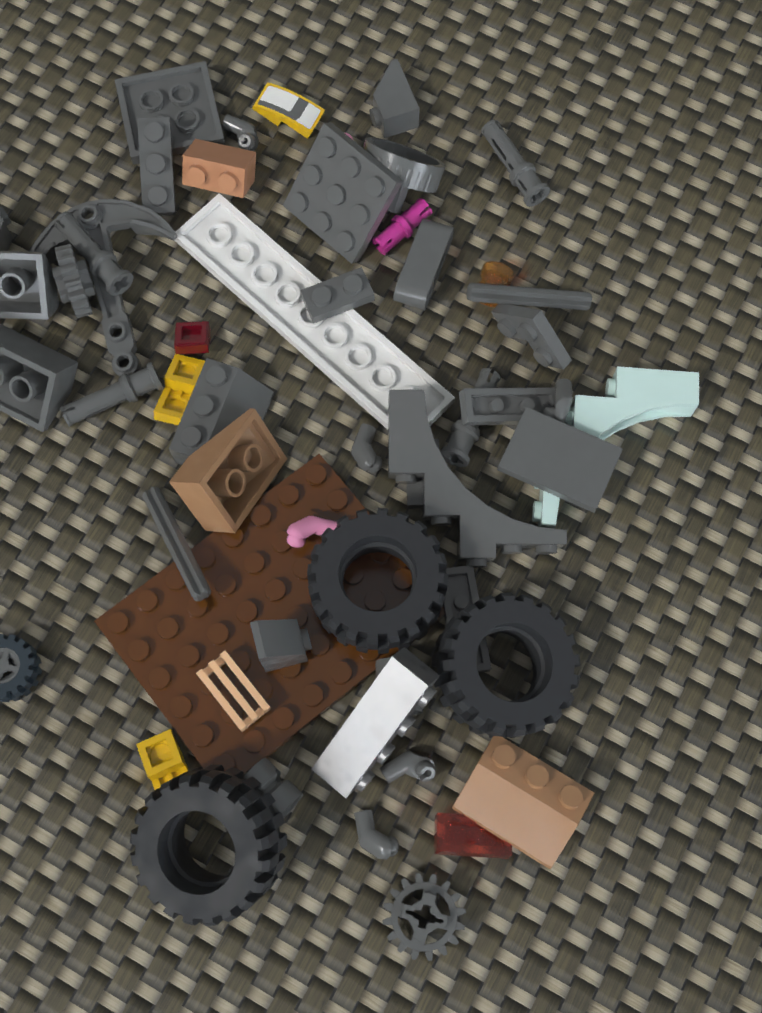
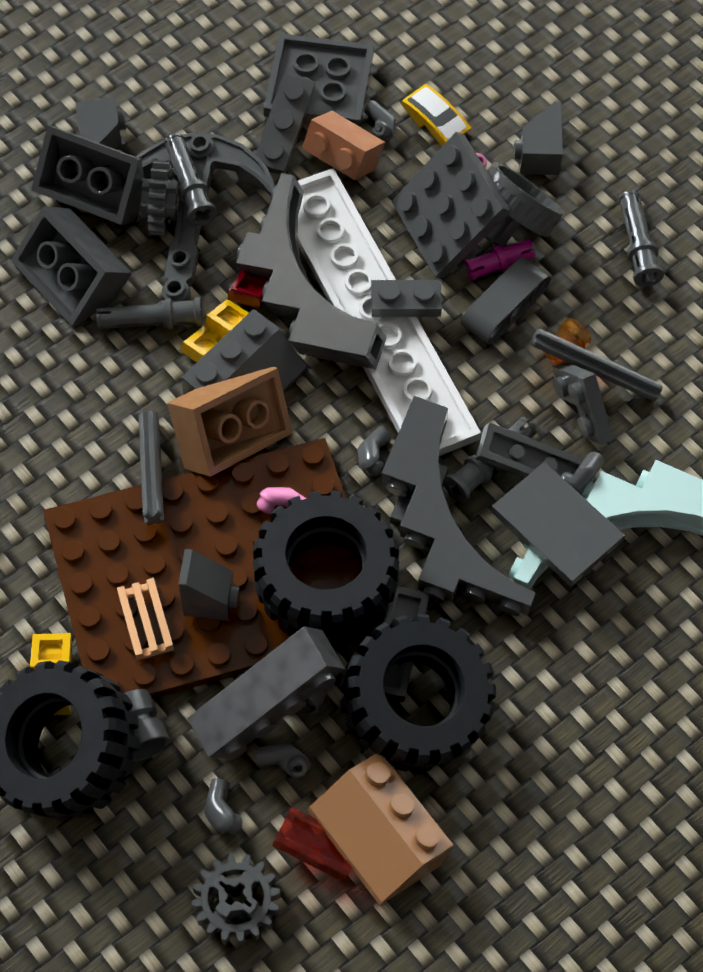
camera: 20 degrees right, 10 degrees down
none -> dark grey arch [236,173,387,370]

